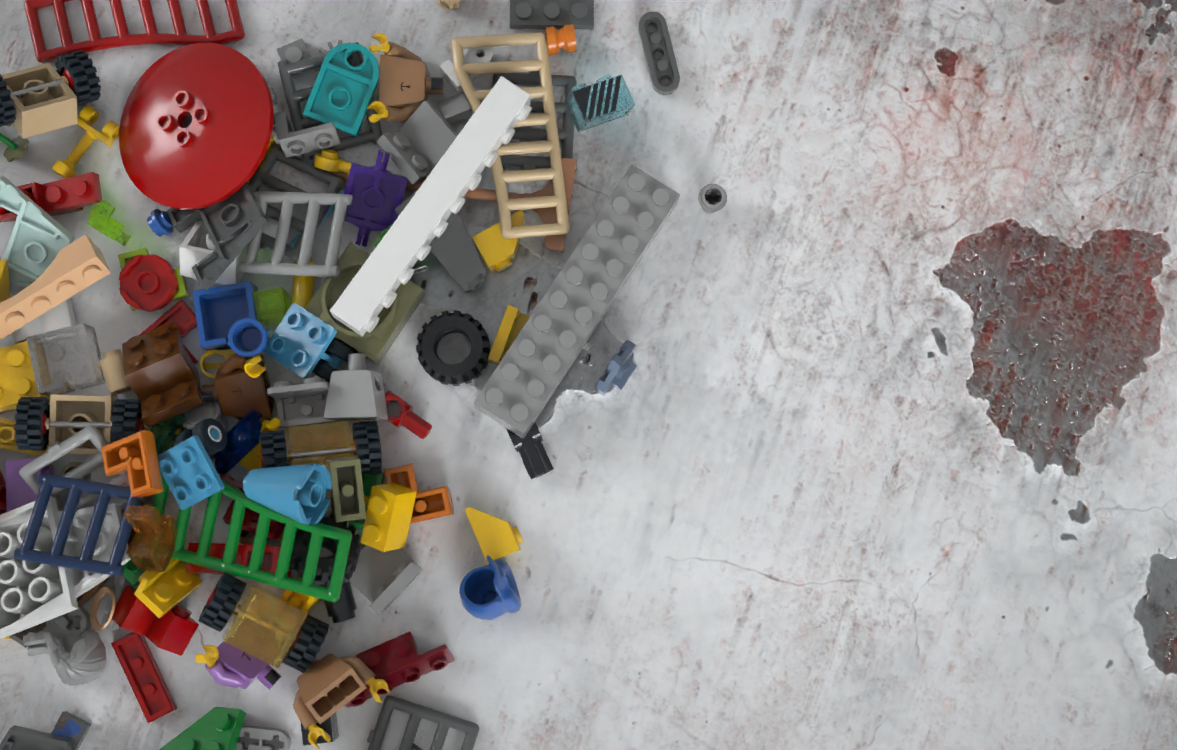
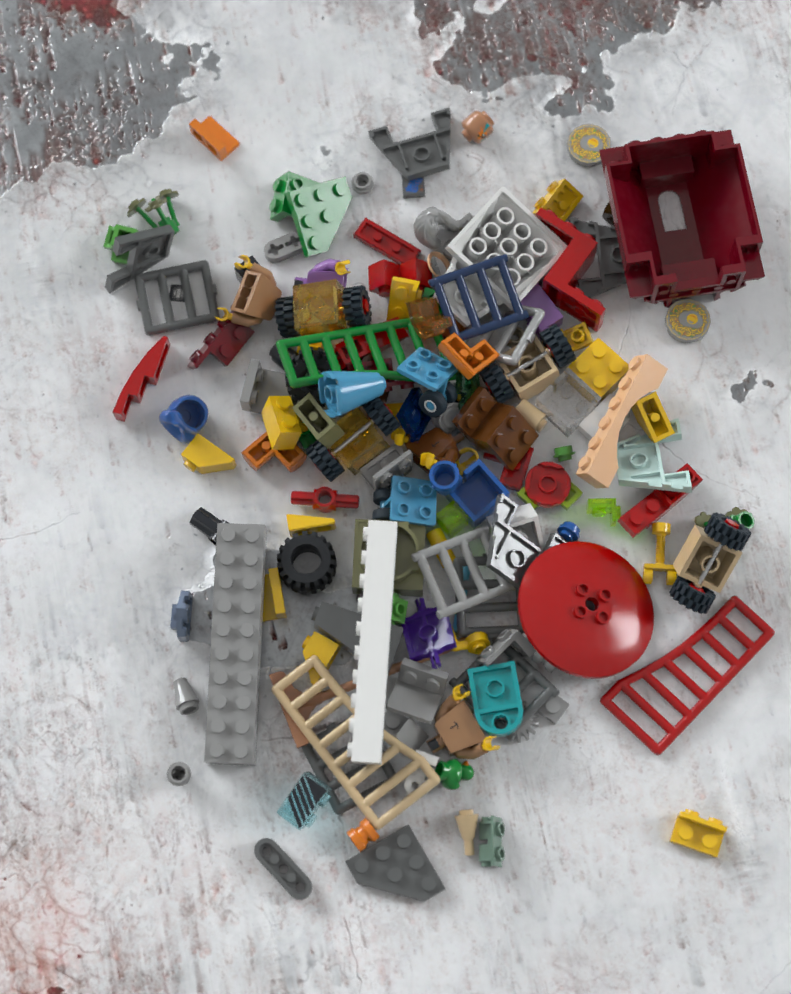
camera: 155 degrees right, 10 degrees down
light grey torso [324,354,388,421] -> none
none -> red slope [113,336,170,422]
none -> light grey cone [173,678,199,715]
none -> yellow slope [286,514,336,537]
none -> green animal [435,759,474,790]
none -> bright green plate [553,445,575,462]

